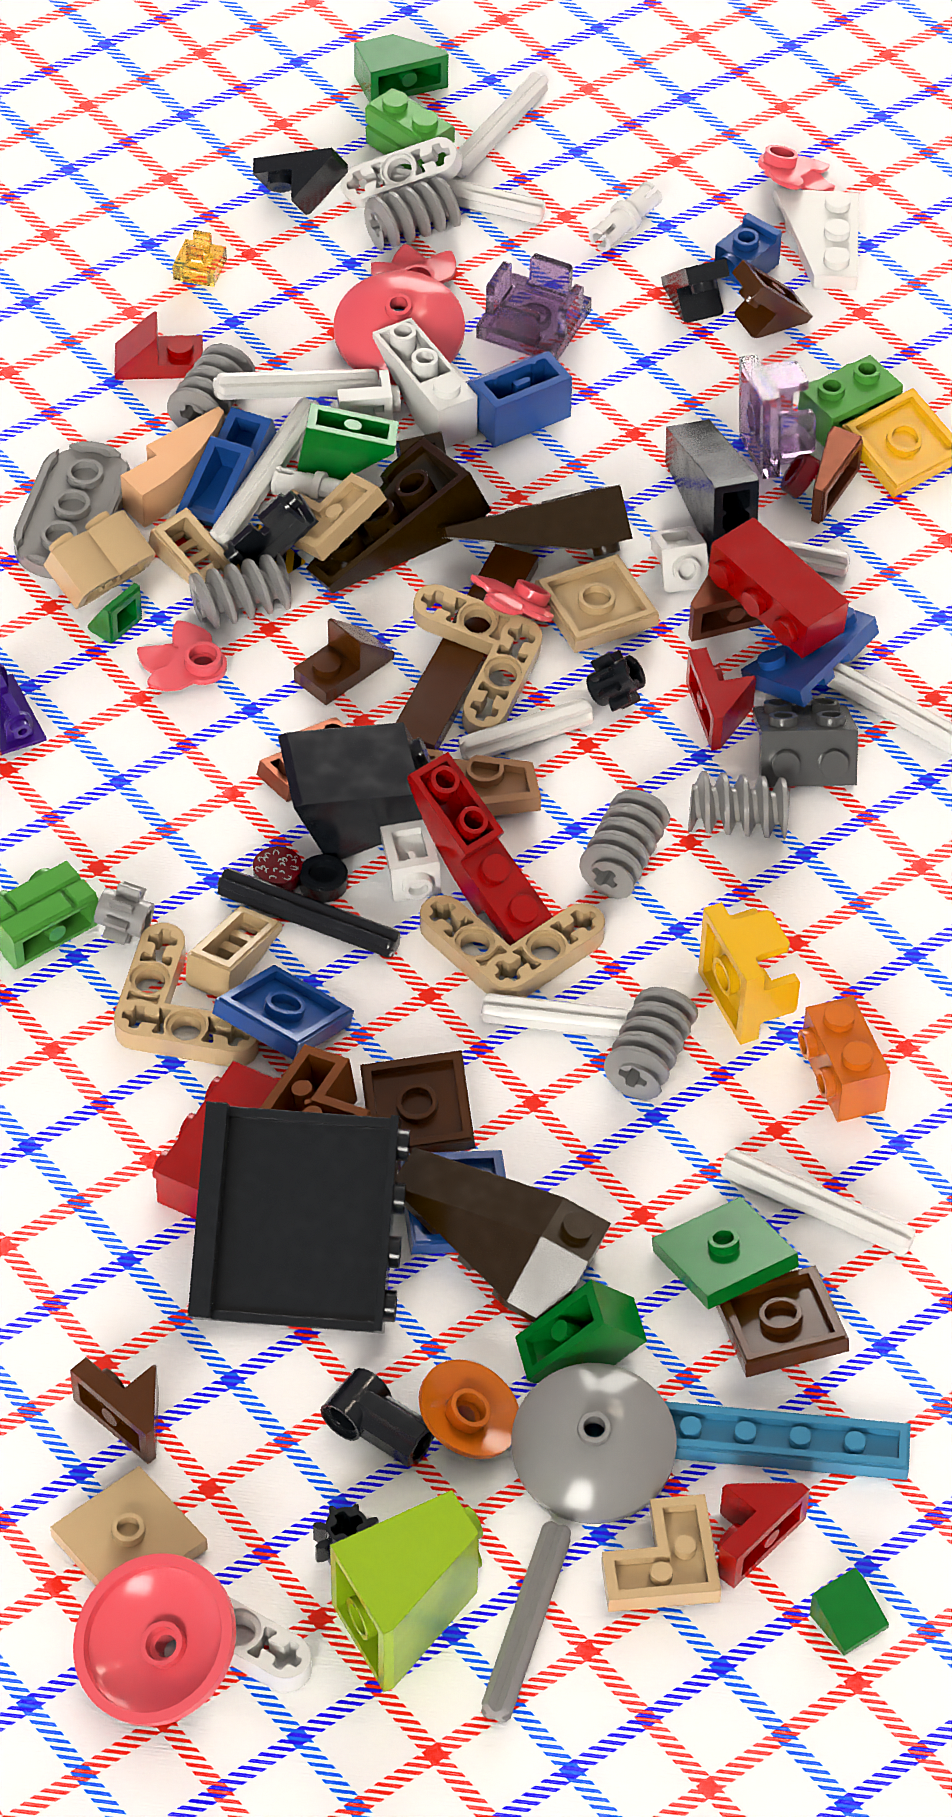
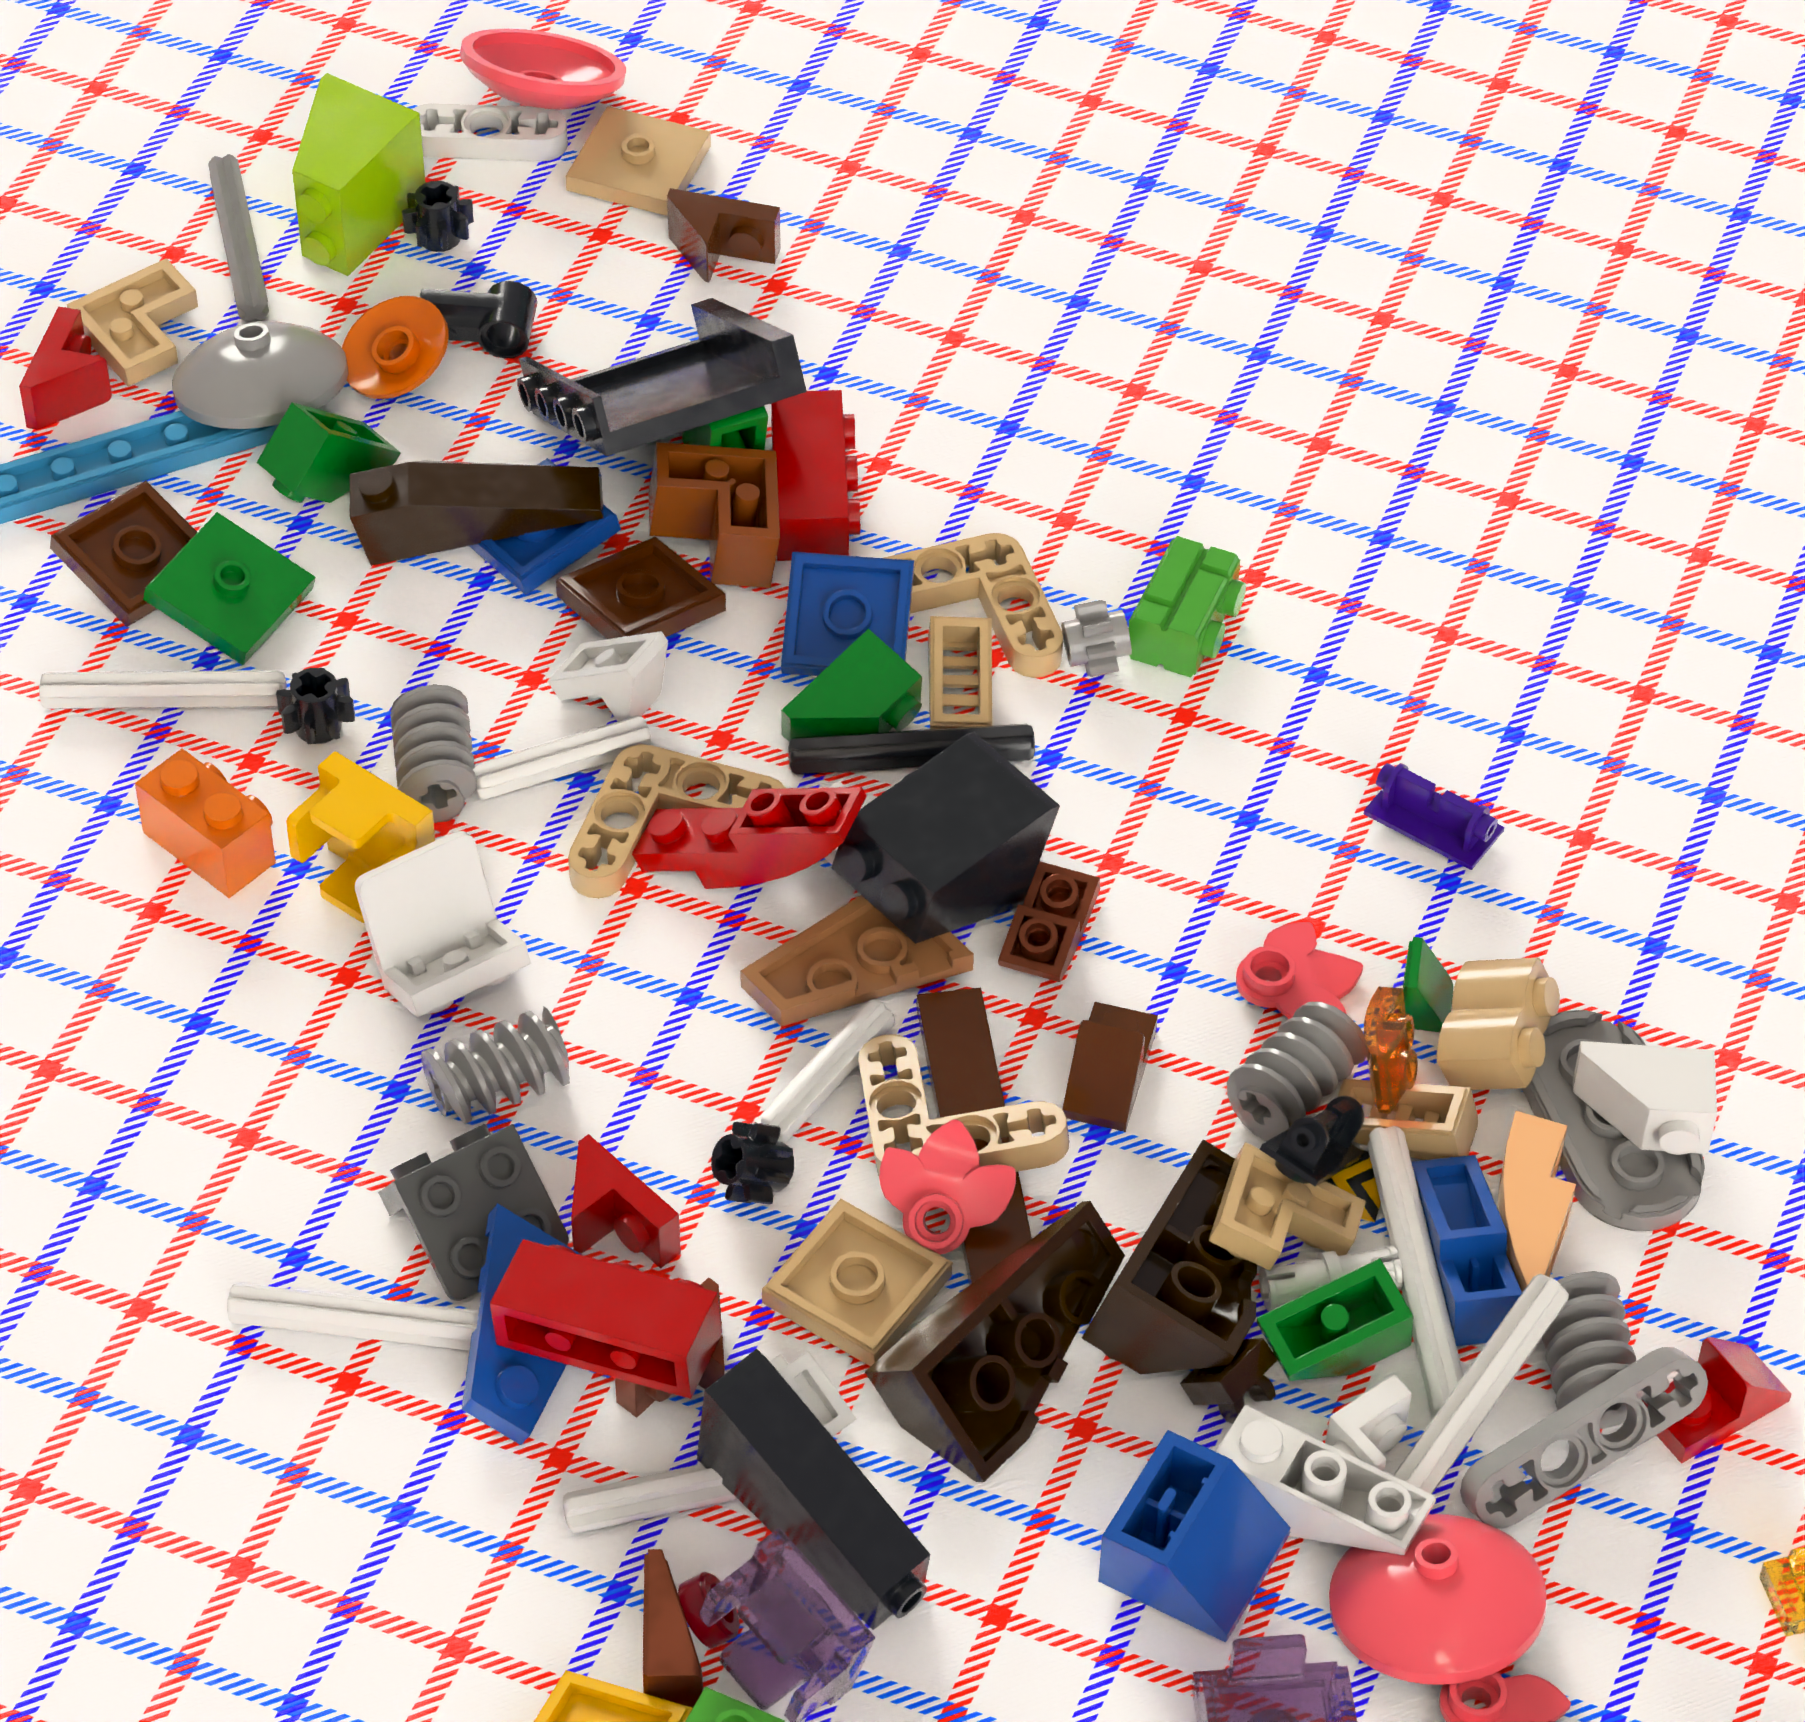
camera: 150 degrees right, 0 degrees up
light grey piece [579,790,670,899] -> none
none -> black gear [276,667,355,745]
none -> white bracket [355,830,532,1018]
none -> white slope [547,631,668,721]
none -> green slope [781,629,922,741]
none -> clear orange slope [1364,986,1418,1114]
none -> light grey beam [1460,1347,1708,1528]
none -> white slope [1573,1041,1717,1155]

